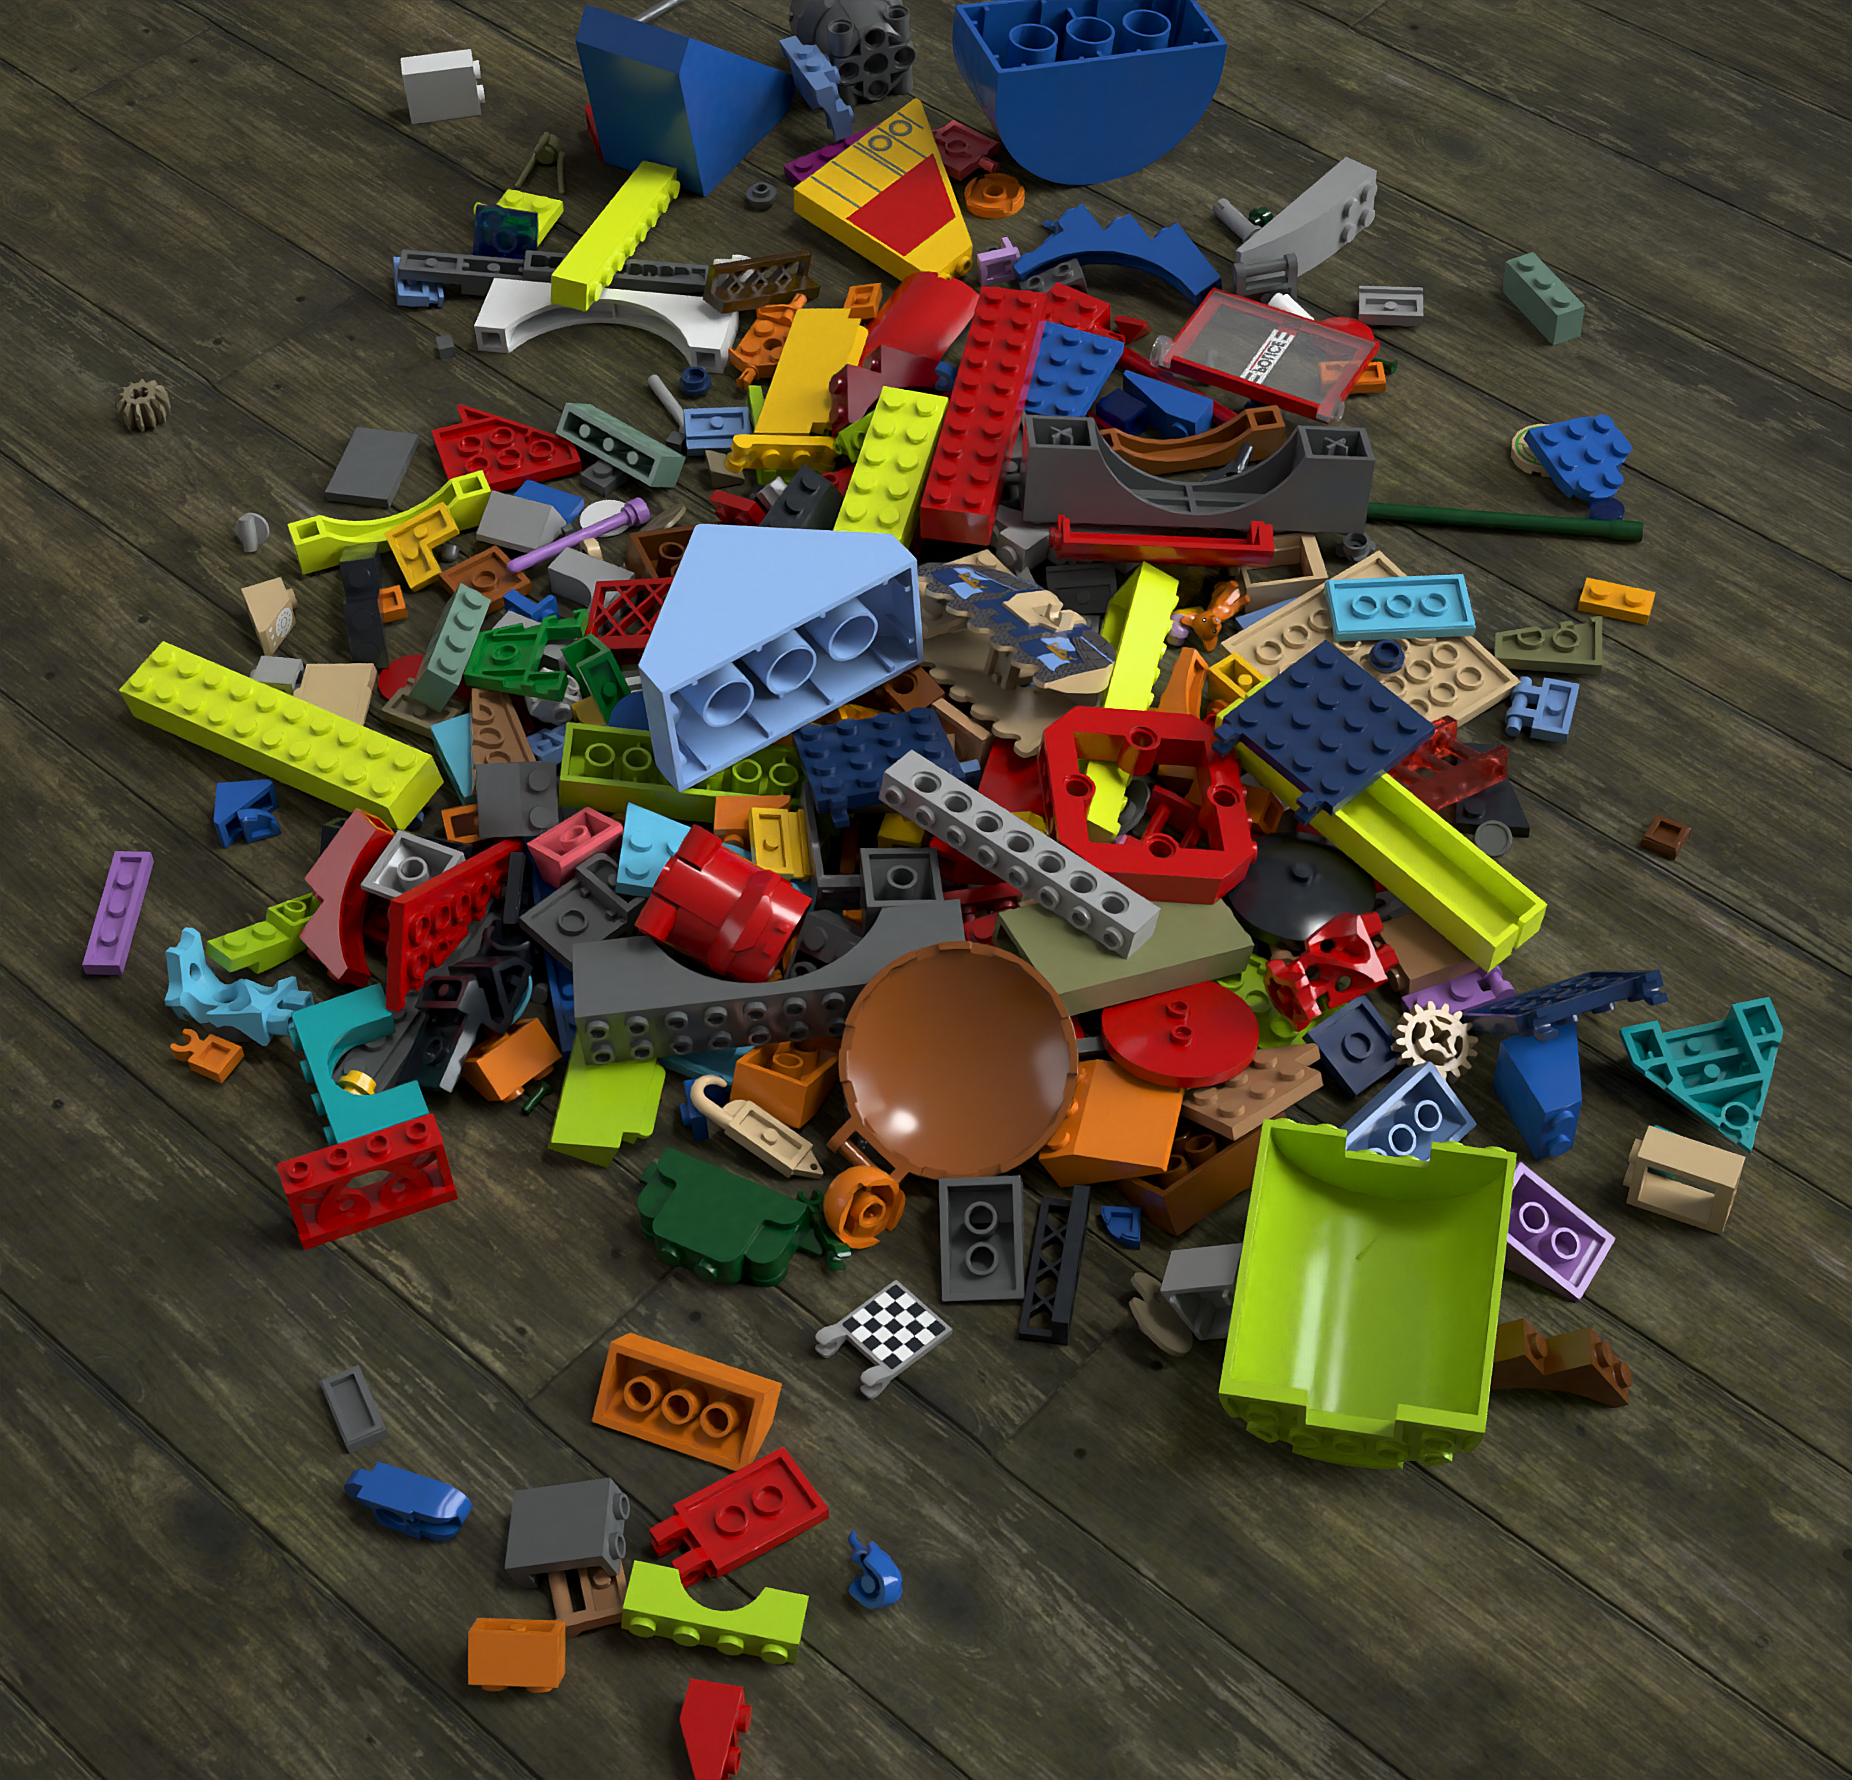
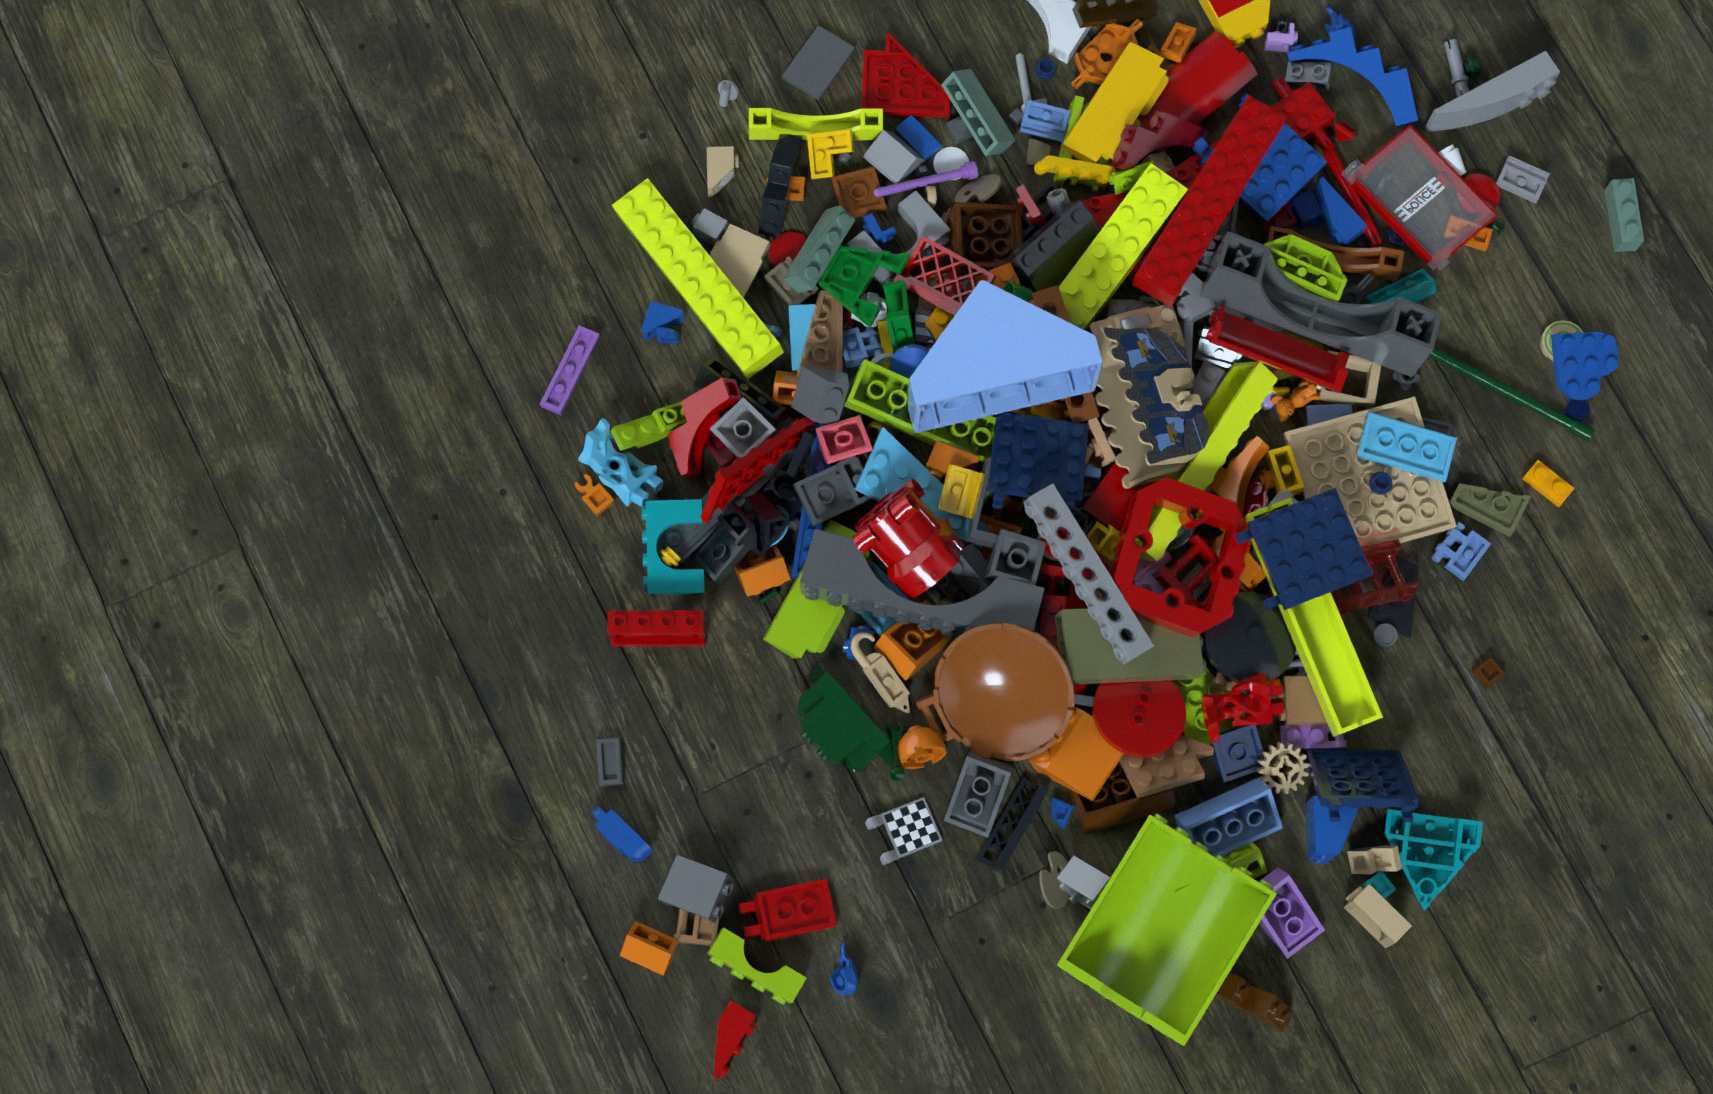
camera: 15 degrees right, 25 degrees up
orange slope [592,1333,782,1471] -> none
dark grey plate [1231,253,1298,318] -> none
none -> lime wedge [1264,234,1347,301]
none -> tan slope [1347,845,1402,874]

